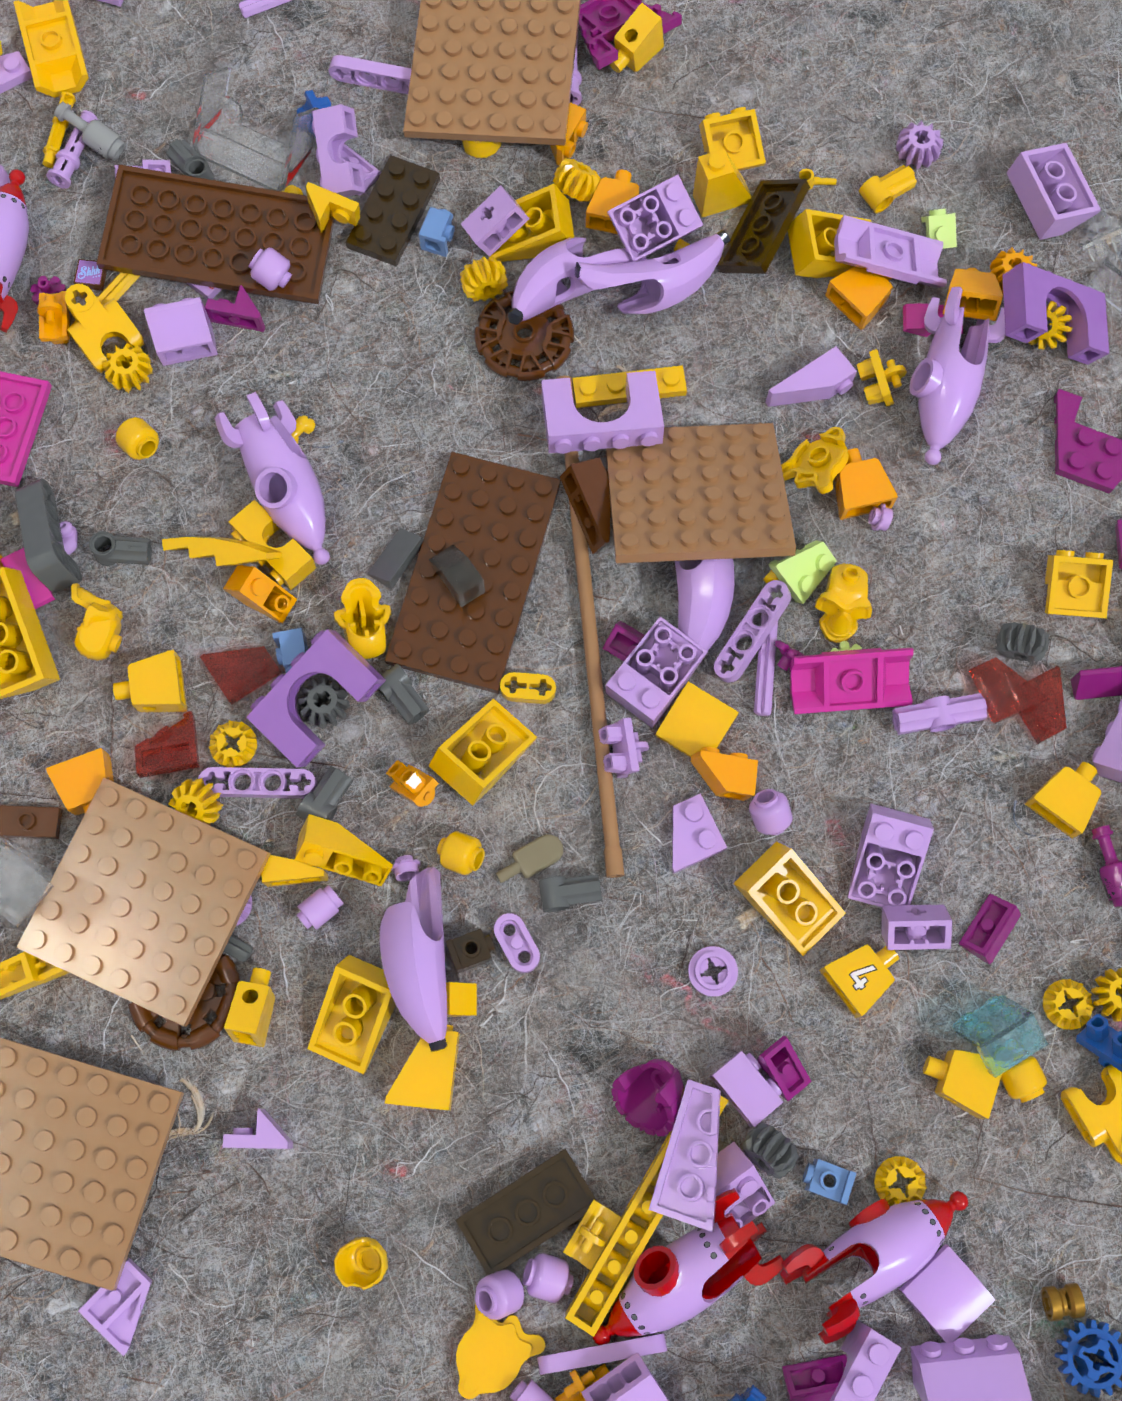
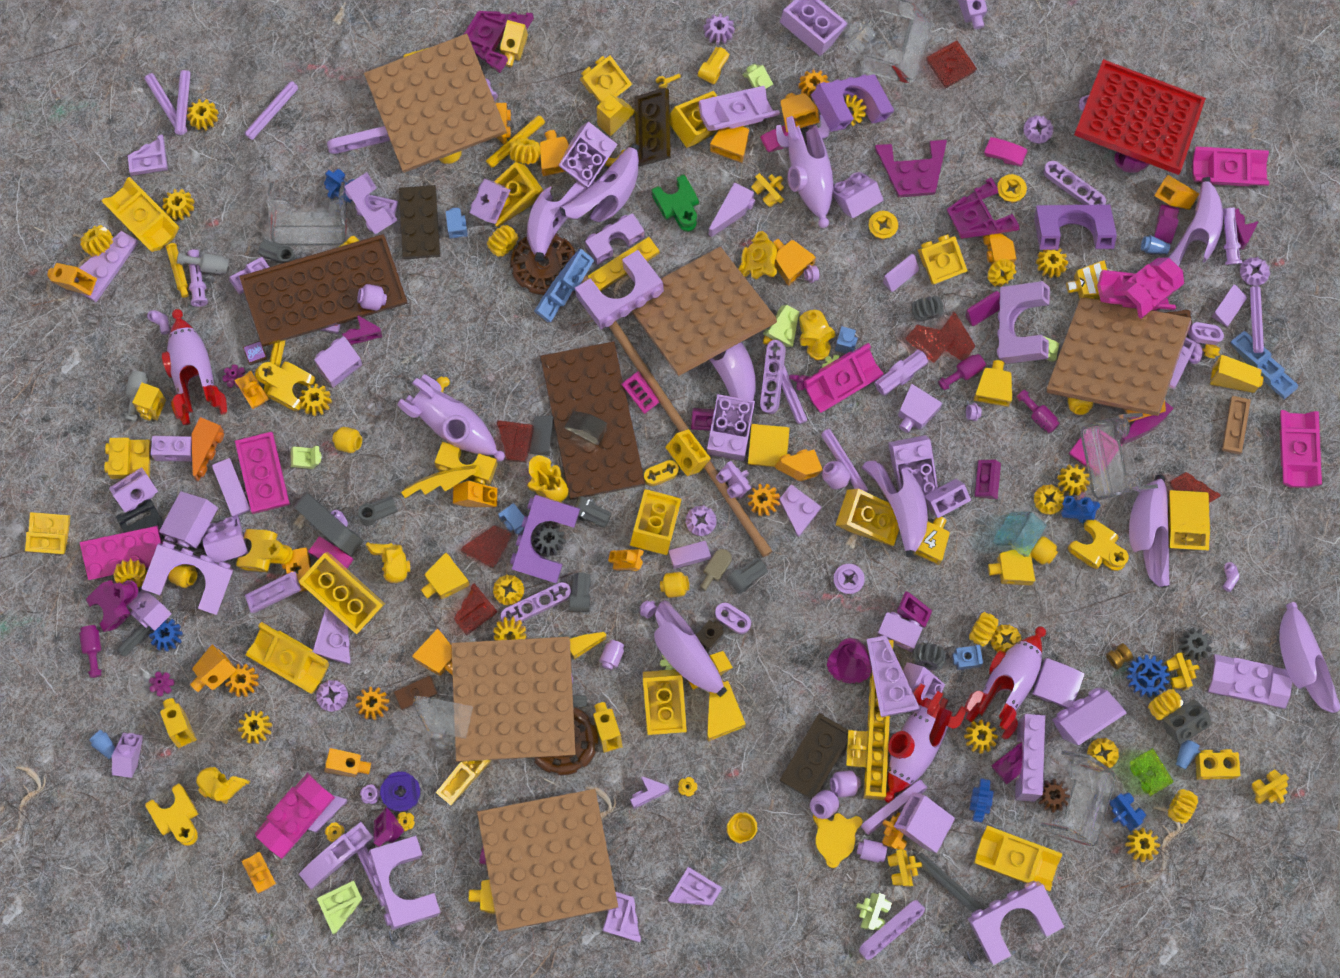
camera: 30 degrees left, 0 degrees up
yellow slope [295,814,393,887] -> none
yellow slope [306,182,360,233] -> none
reddish brown slope [560,457,610,554] -> none
none -> yellow gear [162,189,195,221]
none -> yellowish green bracket [291,446,322,469]
none -> yellow axle [486,115,545,168]
none -> clear red wing [497,420,534,463]
none -> medium blue slope [534,249,594,322]
none -> lavender arch [585,213,645,265]
none -> dark pink slope [621,371,659,414]
none -> green piece [651,174,699,232]
none -> yellow brick [665,429,711,476]
none -> lavender slope [668,541,711,569]
none -> lavender wing [668,867,722,906]
none -> yellow plate [678,777,697,797]
none -> lavender gear [686,505,716,536]
none -> light orange gear [748,484,780,516]
none -> lavender axle [821,429,868,492]
none -> lavender slope [832,172,884,219]
none -> medium blue brick [835,326,858,354]
none -> lavender piece [862,461,928,558]
none -> yellow gear [868,211,898,240]
none -> lavender slope [883,254,919,292]
none -> lavender torso [898,384,942,433]
none -> magenta piece [938,353,986,391]
none -> yellow gear [964,720,998,754]
none -> lavender plate [966,403,982,421]
none -> yellow gear [969,612,999,646]

